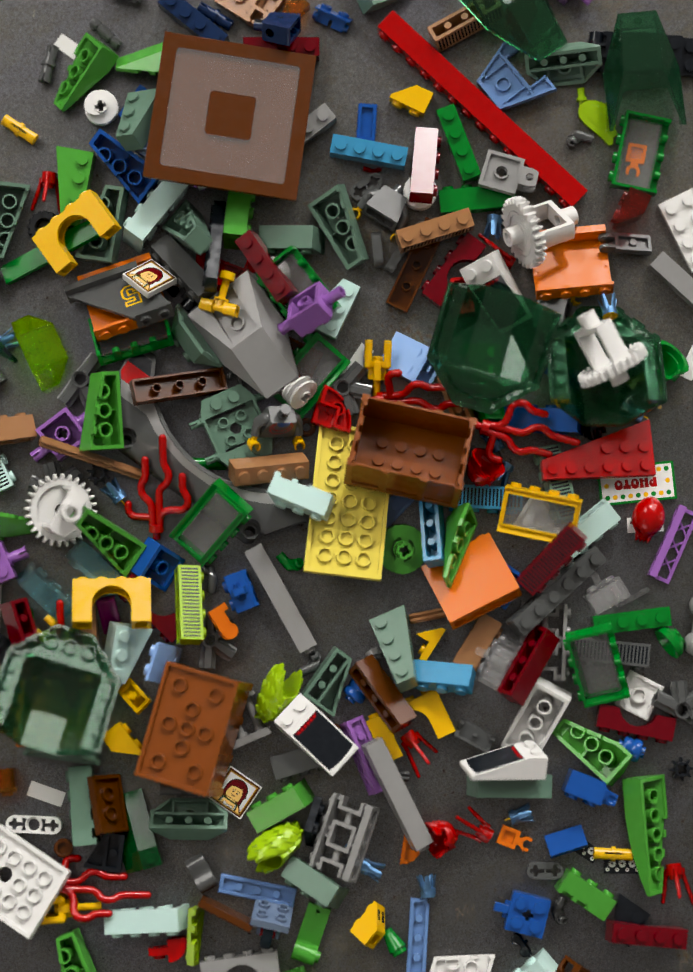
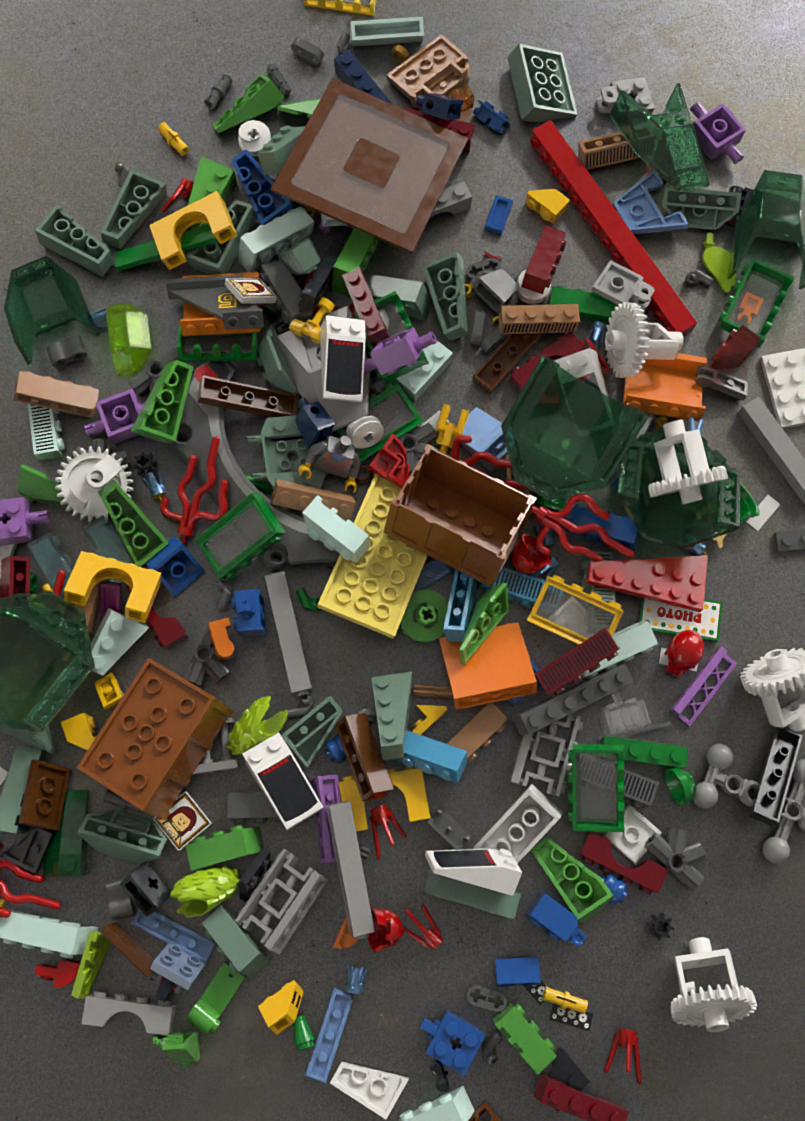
camera: 10 degrees right, 10 degrees down
medium nougat axle [38,436,141,480] -> none
white sticker [54,34,78,60] -> none
light blue slope [143,642,183,683] -> none
lime brick [174,565,206,645] -> none
dark blue pin [197,1,234,31] -> none
dark azure brick [330,134,408,171] -> none
flat silver piece [360,858,386,883] -> none
green brick [435,103,481,185] -> none
clear brick [475,634,523,691] -> none
orange plate [496,824,533,852] -> none
dark red brick [497,625,560,706] -> none
flat silver piece [505,802,535,826] -> none
black gear [582,417,606,441] -> none
bright green wedge [622,774,668,896] -> none
none -> black brick [120,861,171,917]
none -> dark blue torso [295,398,335,449]
none -> slope [320,316,366,403]

